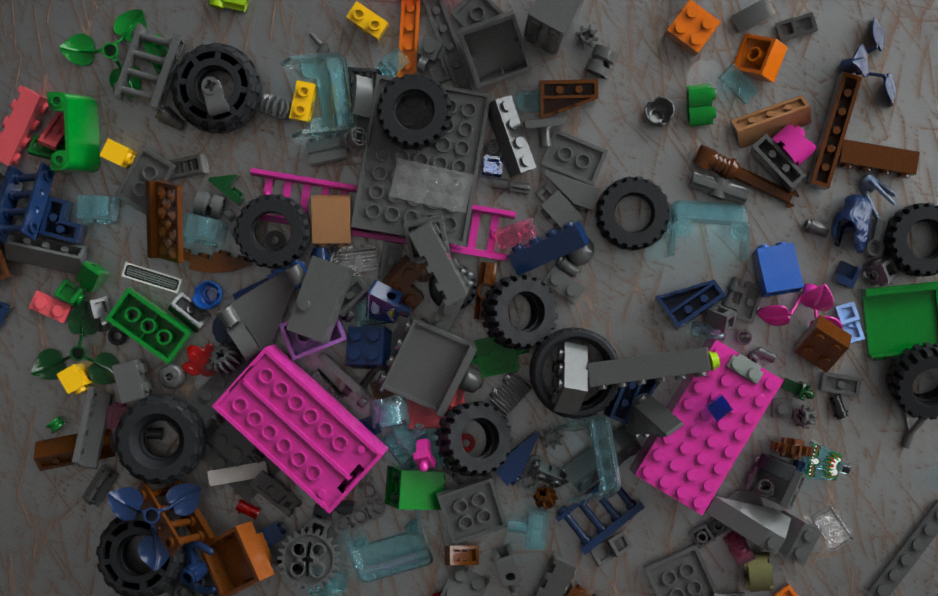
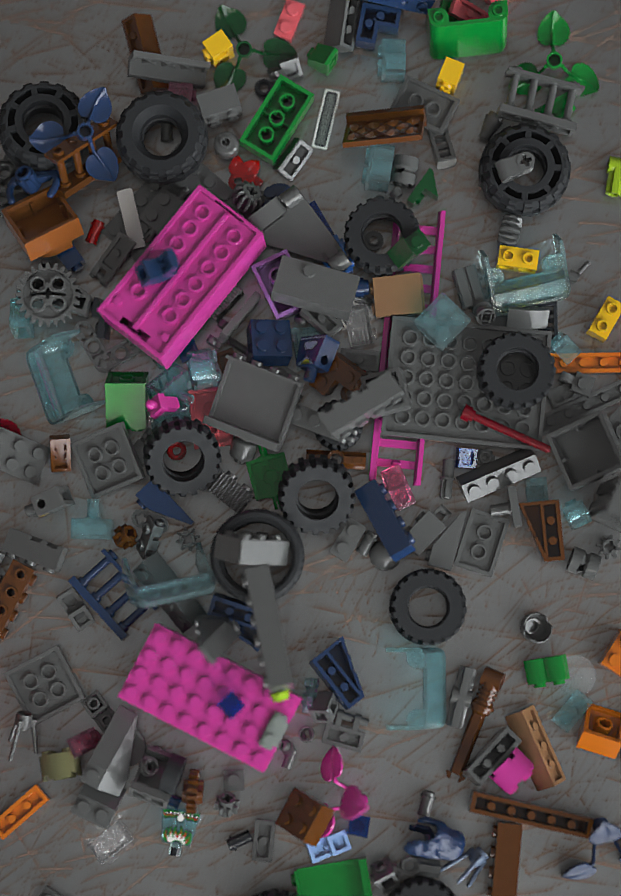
camera: 85 degrees right, 5 degrees down
green bush [46,416,66,434] -> none
green bracket [54,279,85,308] -> none
dark grey hinge [82,465,118,507] -> none
reddish brown slope [174,248,253,273] -> none
blue hair [192,280,222,310] -> none
clear plate [390,158,474,213] -> none
blue brick [752,241,804,298] -> none
dark green piece [780,378,815,401] -> none
dark blue panel [831,261,862,289] -> none
none -> dark blue brick [135,248,180,287]
none -> clear blue plate [346,815,371,839]
none -> dark green slope [387,229,431,269]
none -> clear light blue brick [413,292,471,351]
none -> dark red piece [459,404,551,453]
none -> clear light blue brick [561,498,592,531]

